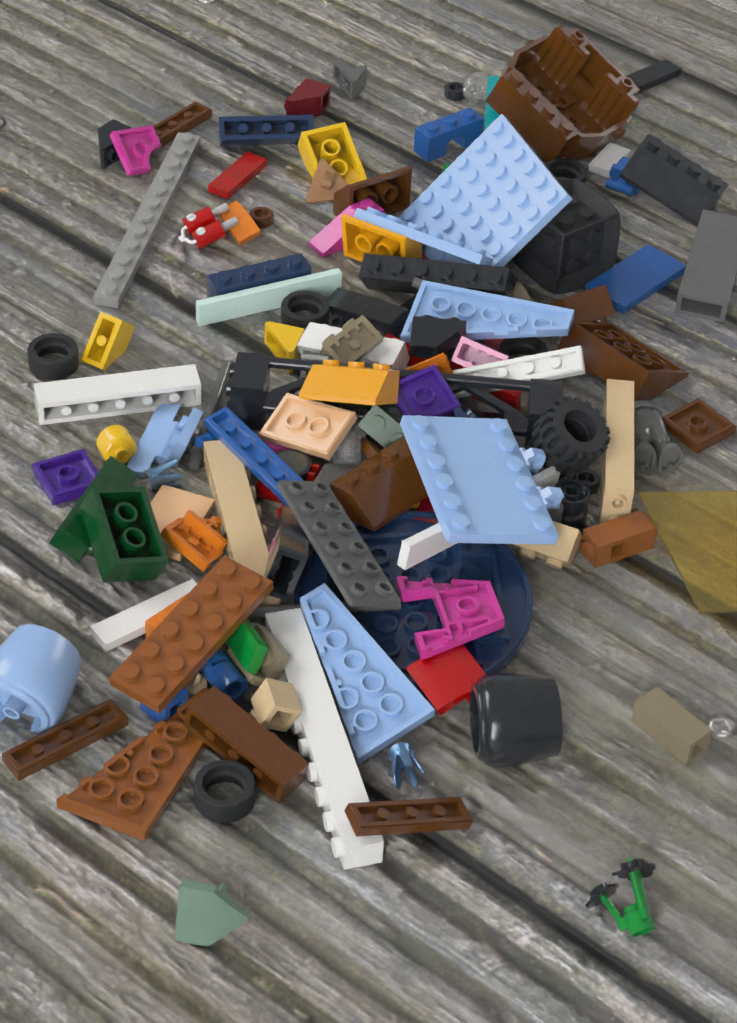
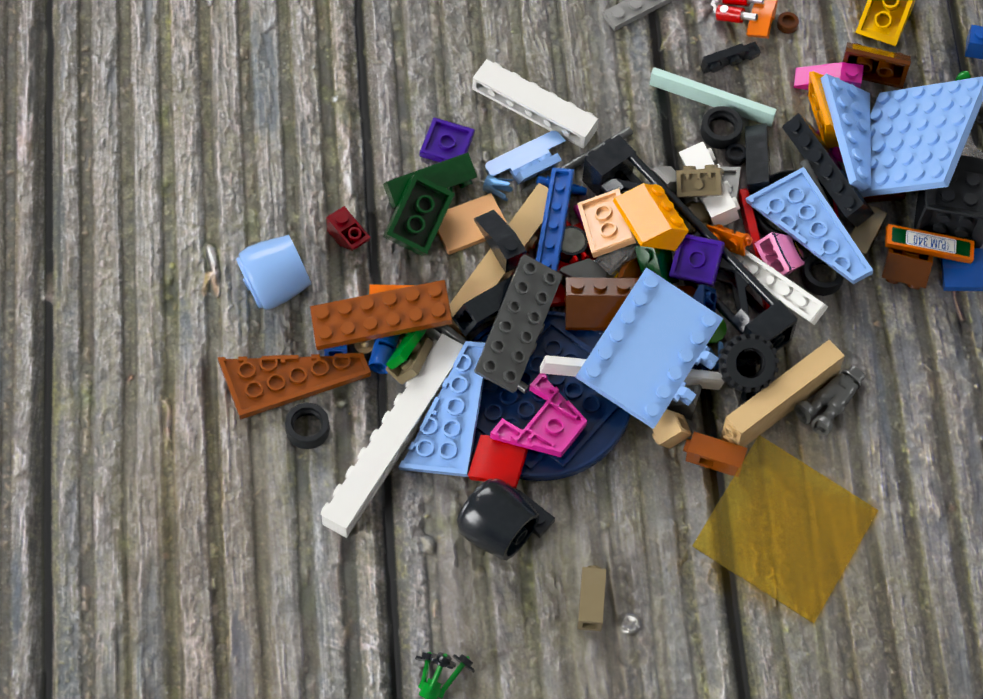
camera: 45 degrees right, 20 degrees up
reddish brown tile [2,699,128,781] -> none
black tyre [27,333,79,380] -> none
yellow slope [80,312,136,370] -> none
white tile [90,579,197,652] -> none
yellow head [96,425,137,464] -> none
orange slope [161,510,227,572] -> none
sand green slope [174,878,251,946] -> none
reddish brown brick [184,686,309,804] -> none
dark blue brick [207,253,312,298] -> none
tan brick [250,678,302,732] -> none
yellow slope [264,321,305,373] -> none
medium nougat piece [305,159,349,204] -> none
reddish brown tile [344,797,473,837] -> none
flat silver piece [388,742,425,789] -> none
black slope [410,315,467,358] -> none
black wheel [554,478,591,530] -> none
reddish brown slope [557,321,689,401] -> none
reddish brown tile [662,398,737,454] -> none
none -> dark red slope [326,206,371,251]
none -> black slope [474,210,526,273]
none -> black hinge [700,41,761,74]
none -> tile [885,224,974,264]

